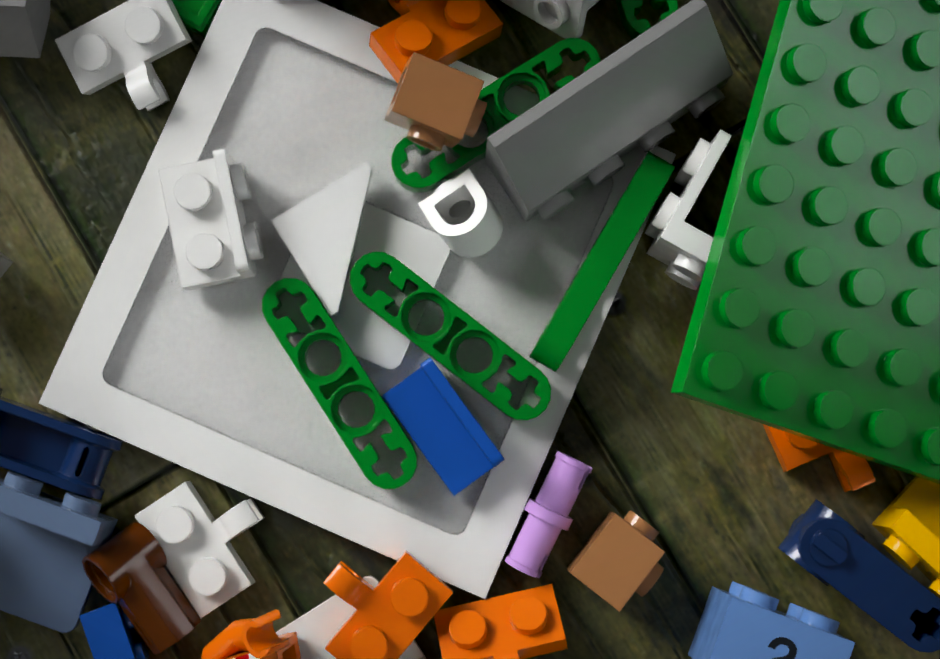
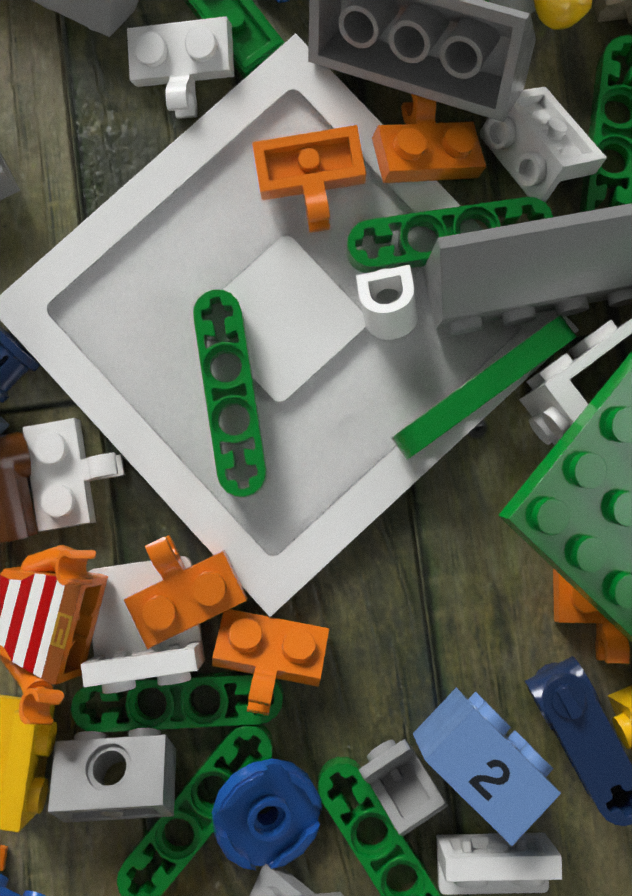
camera: 25 degrees right, 0 degrees up
white bracket [158,149,263,291] -> none
white tile [271,161,373,318] -> none
green beam [350,252,551,421] -> none
blue panel [381,357,505,496] -> none
medium nougat brick [384,52,487,151] -> none
lavender pin [504,451,593,578] -> none
medium nougat brick [566,510,665,612] -> none
none -> orange plate [252,125,366,233]

